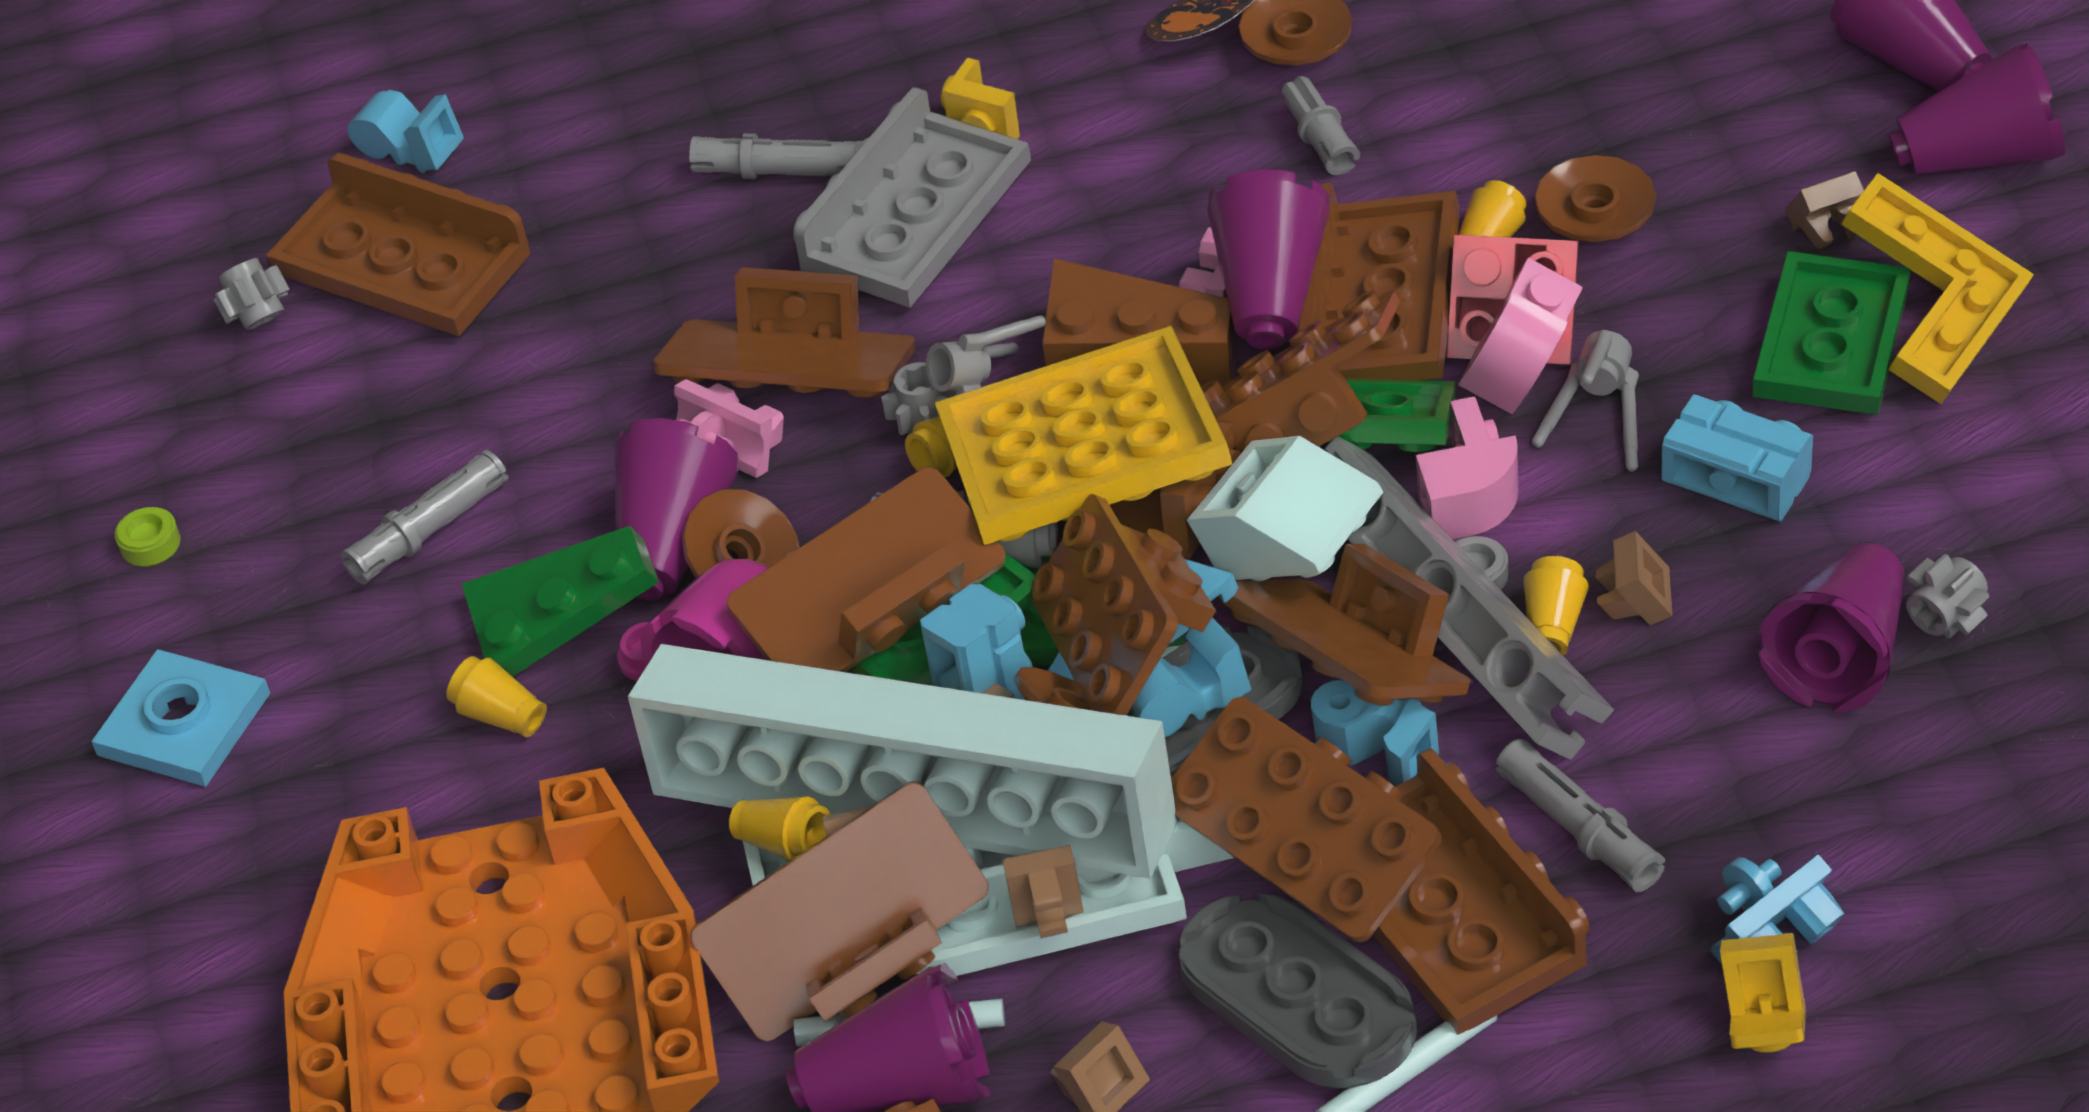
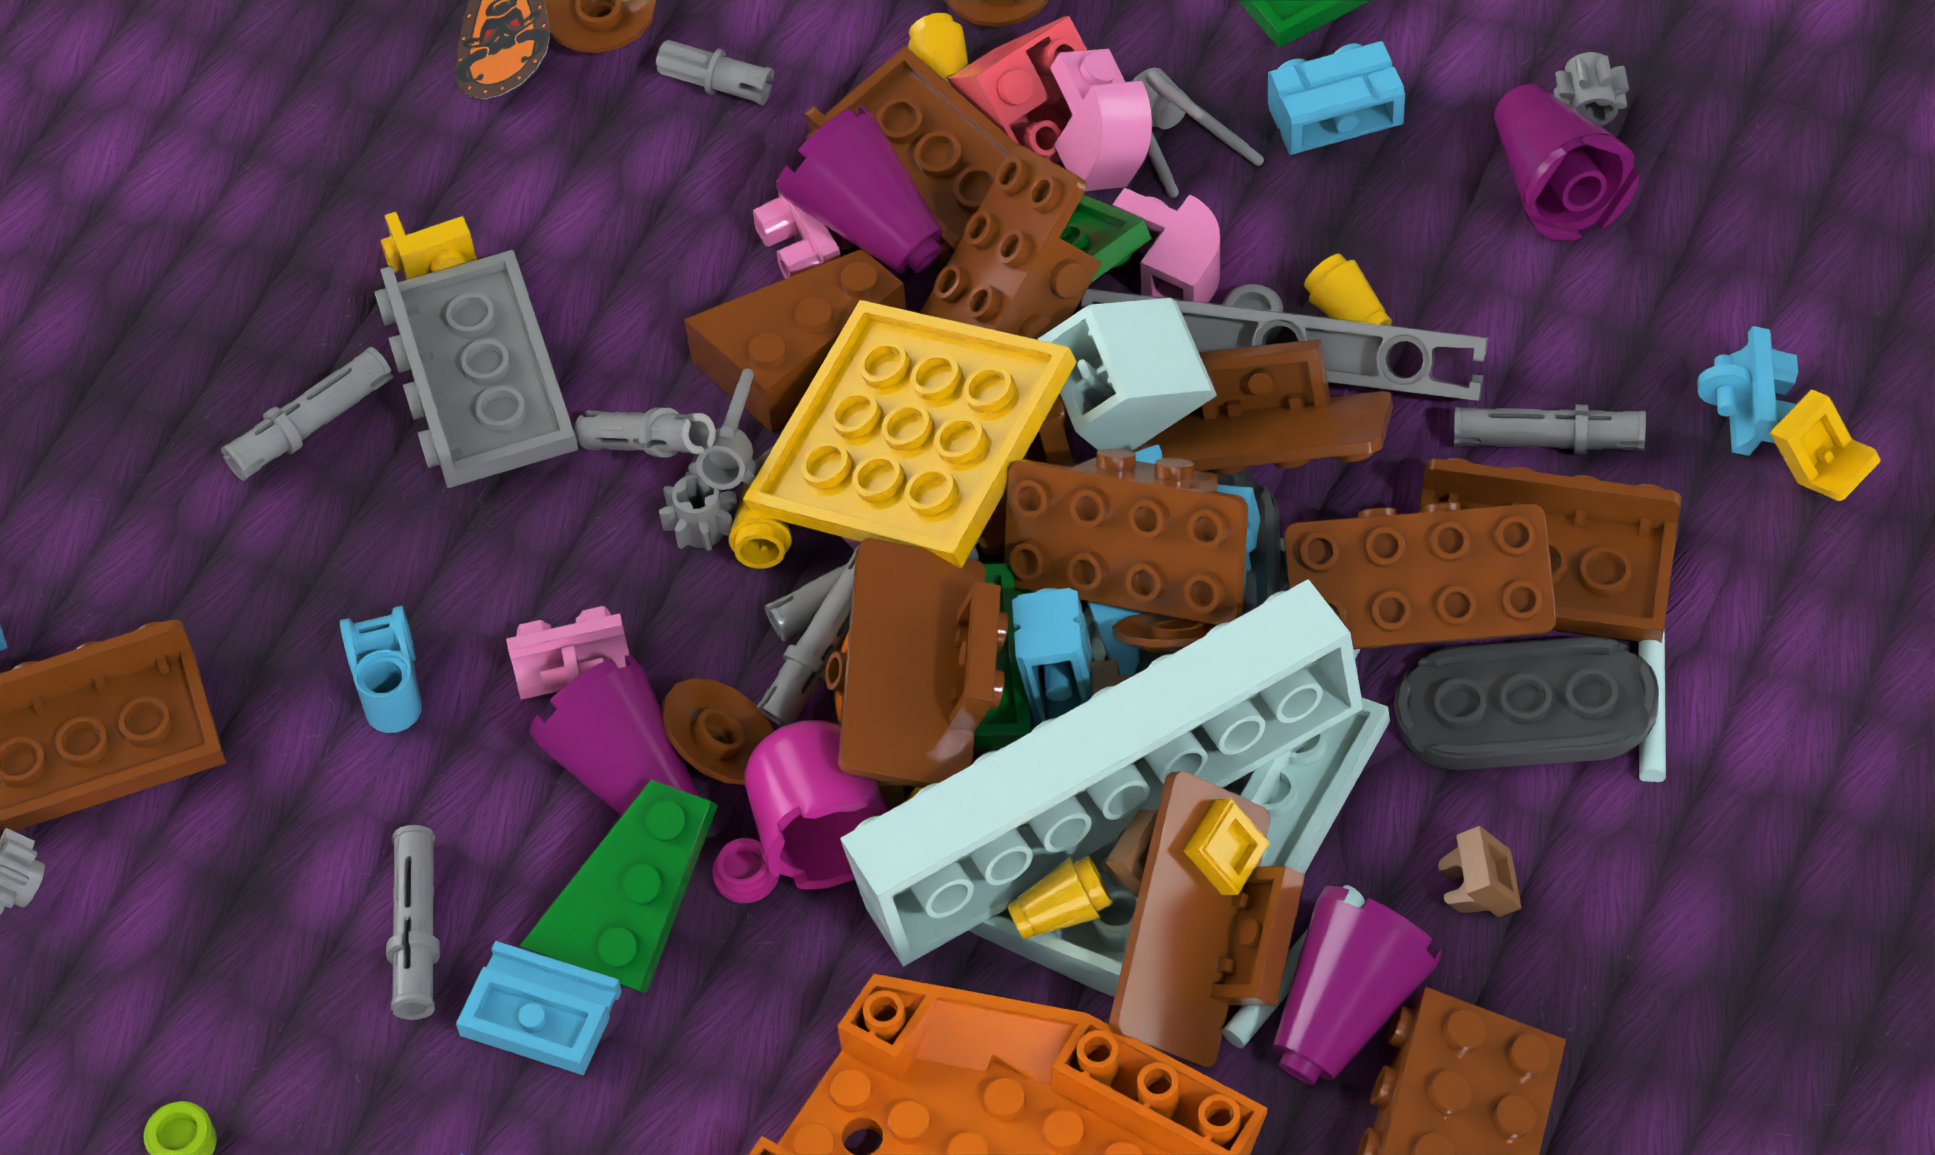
camera: 50 degrees left, 10 degrees up
yellow cone [446,656,547,738] -> none
dark orange bracket [654,267,915,397] -> none
medium nougat tile [1002,845,1084,938] -> none
medium azure leg [1311,680,1439,787] -> none
medium nougat tile [1596,531,1673,625] -> none
none -> medium azure piece [340,606,422,733]
none -> medium azure plate [456,941,622,1075]
none -> light grey pin [574,407,715,457]
none -> yellow tile [1183,798,1270,895]

